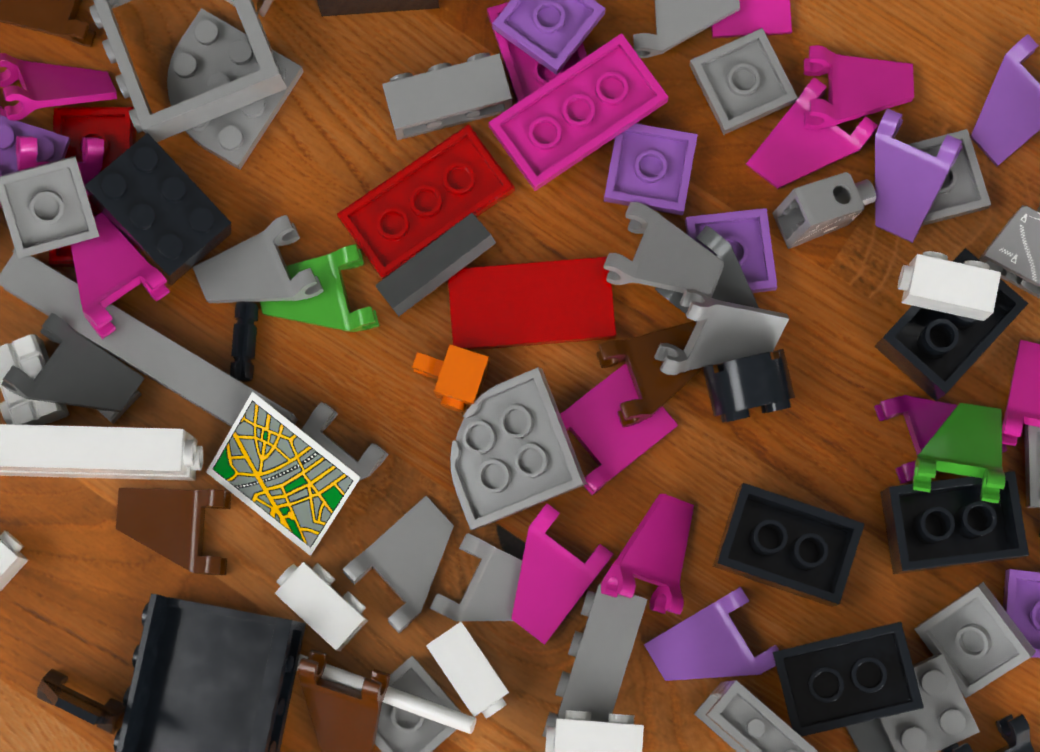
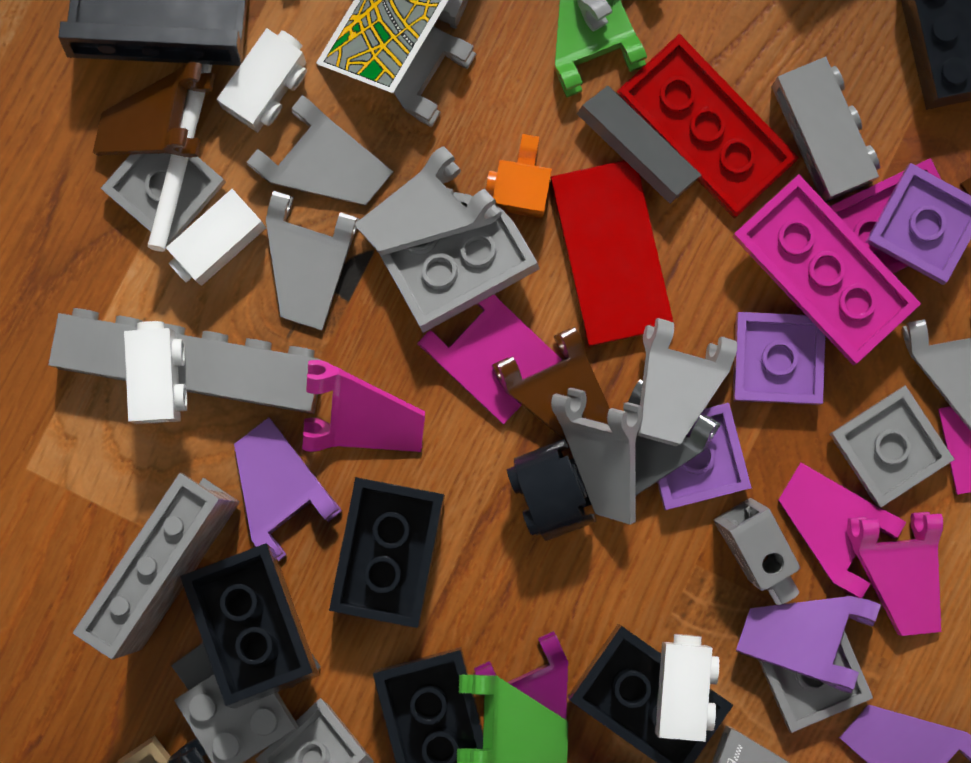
camera: 80 degrees right, 5 degrees up
dark pink flag [511,503,613,645] -> none
none -> light grey flag [355,146,502,256]

